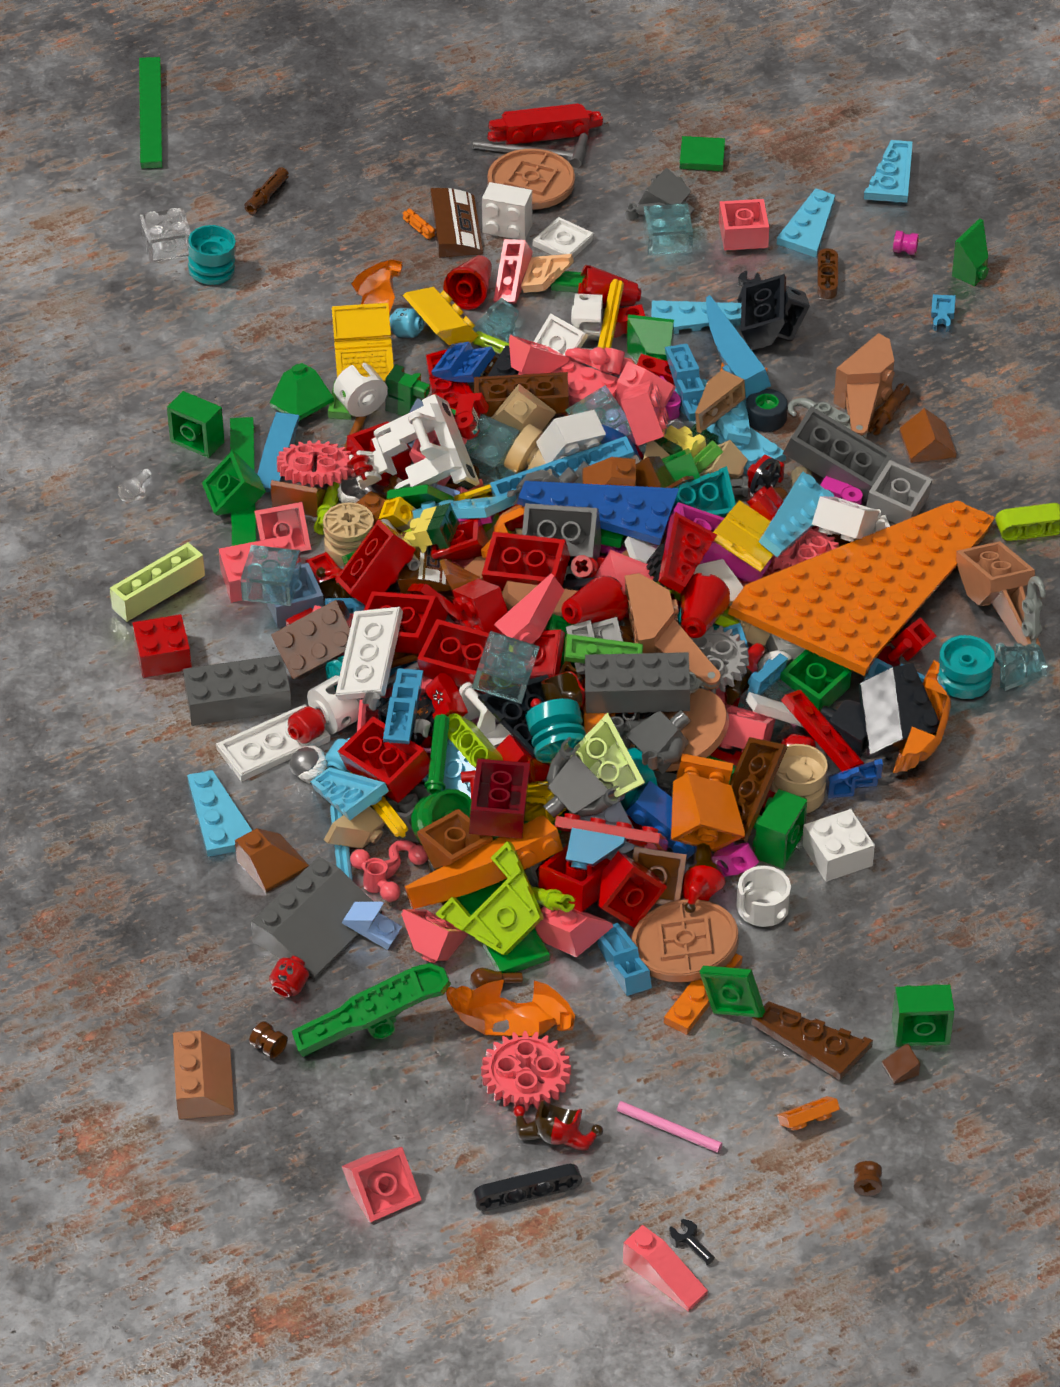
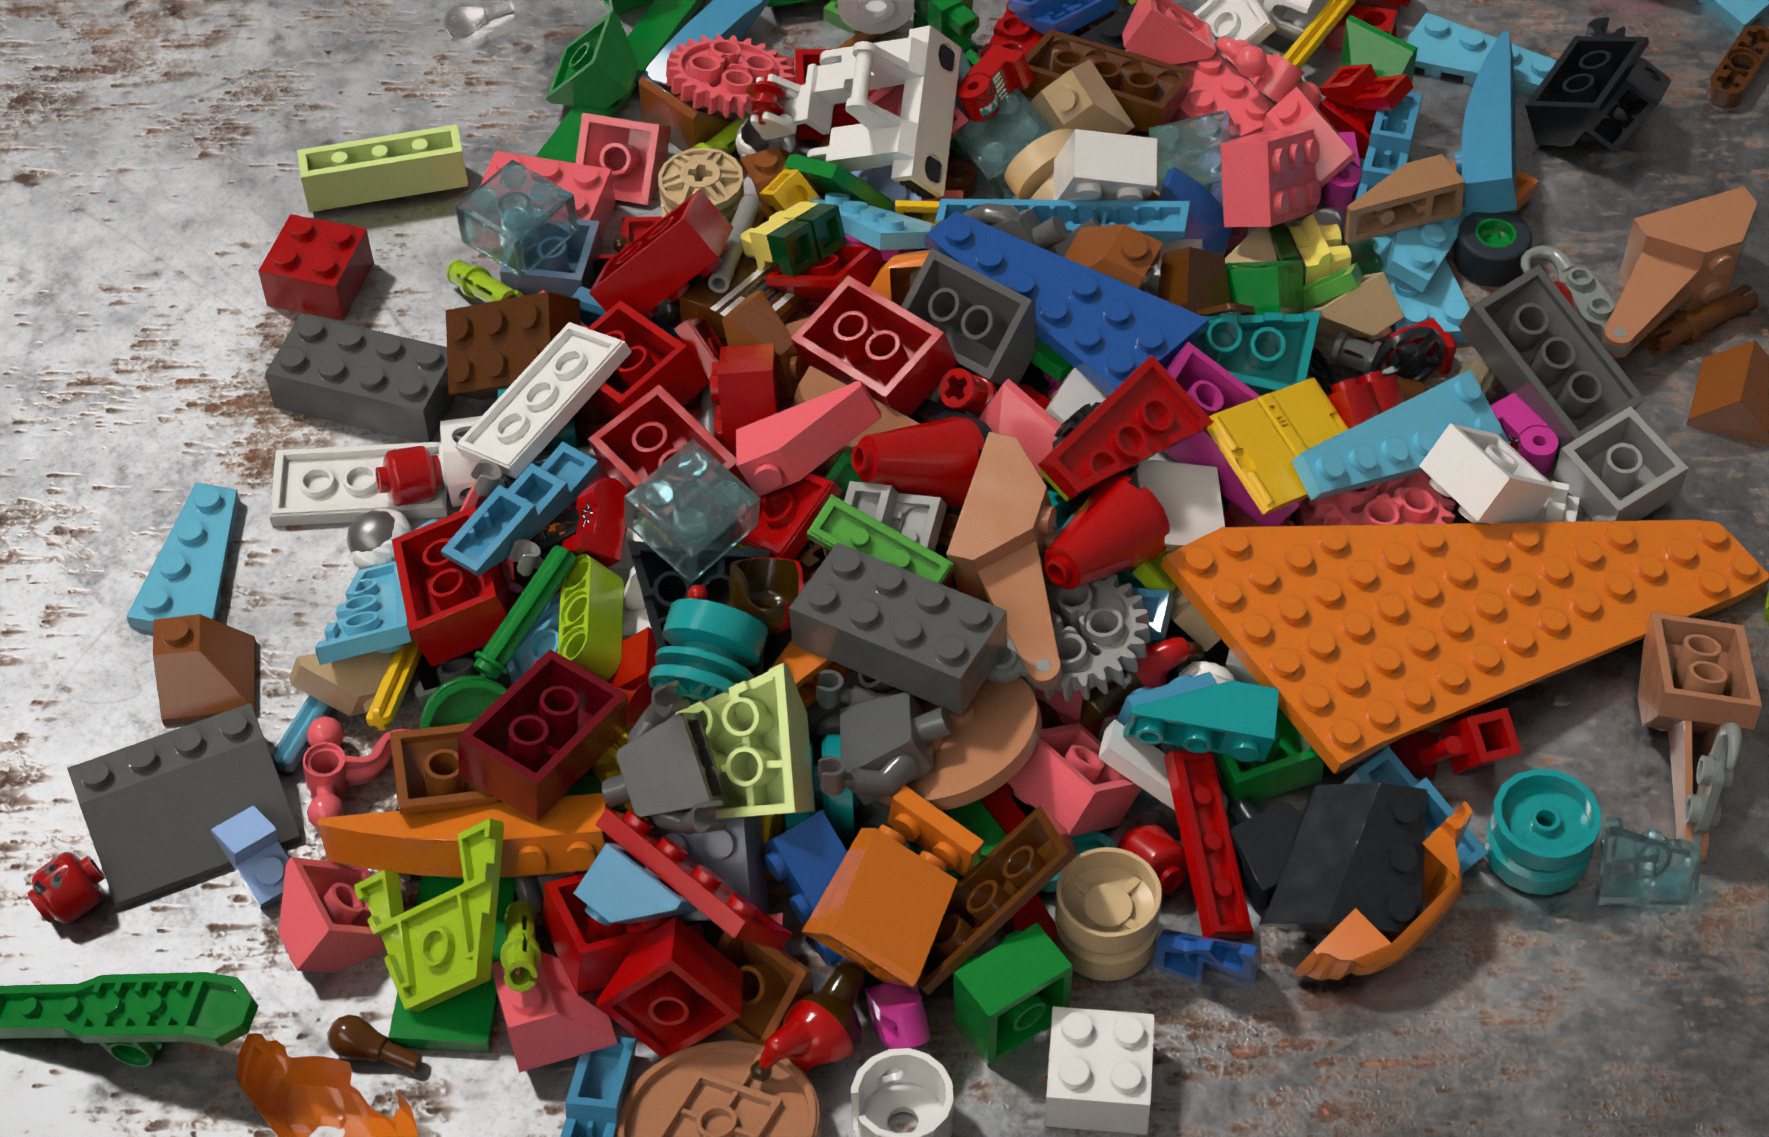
camera: 30 degrees right, 5 degrees up
none -> lime pin [446,259,523,303]
none -> teal slope [1123,680,1279,762]
none -> red slope [1319,63,1414,111]

